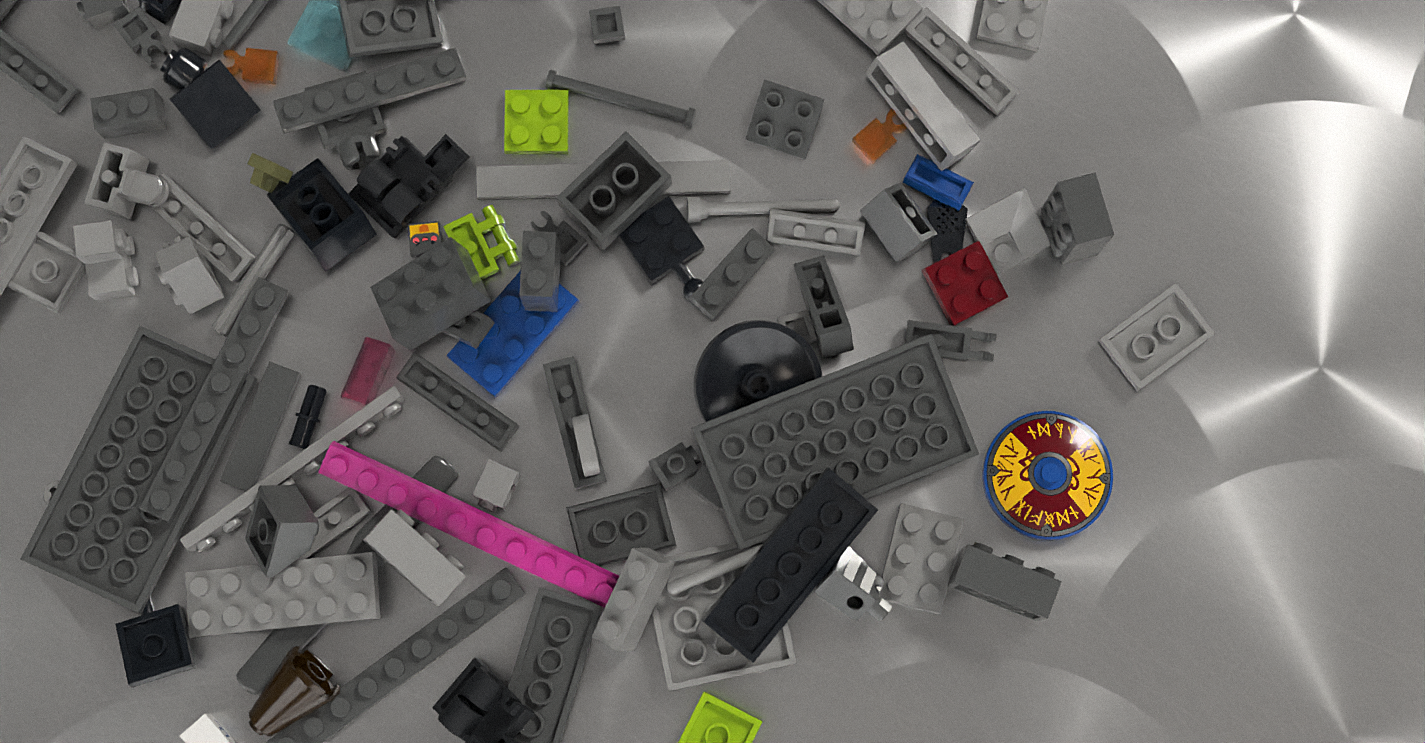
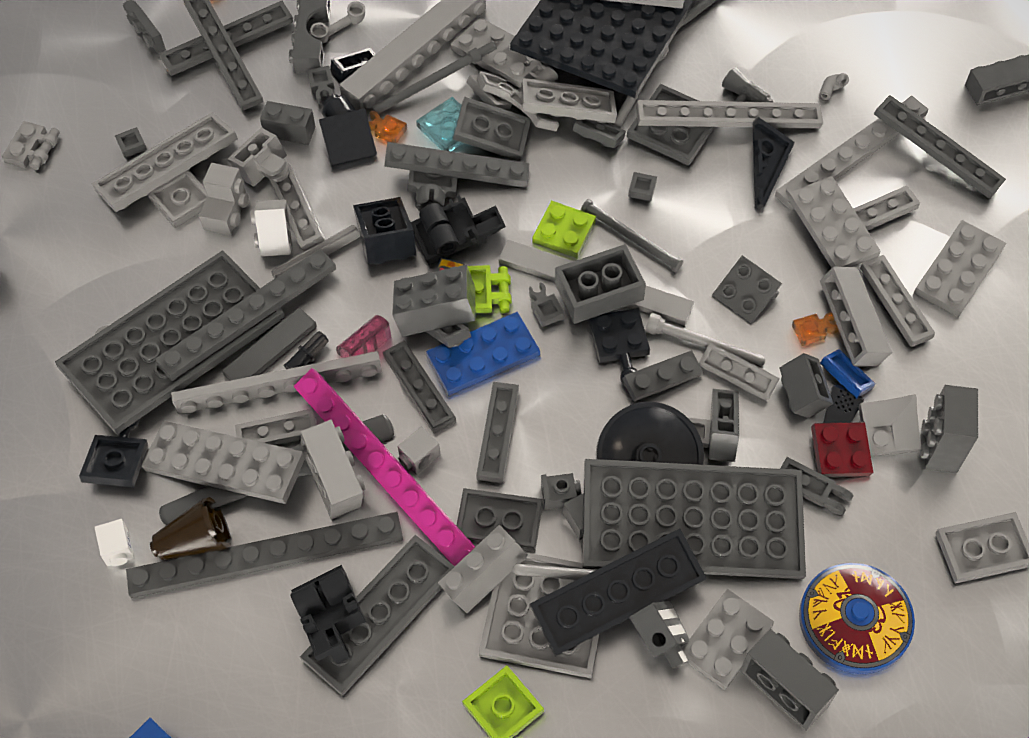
camera: 25 degrees right, 20 degrees down
dark grey slope [245,485,319,578] -> none
olive tile [247,153,293,193] -> none
dark grey brick [519,231,561,312] -> none
light grey beam [572,414,601,477] -> none

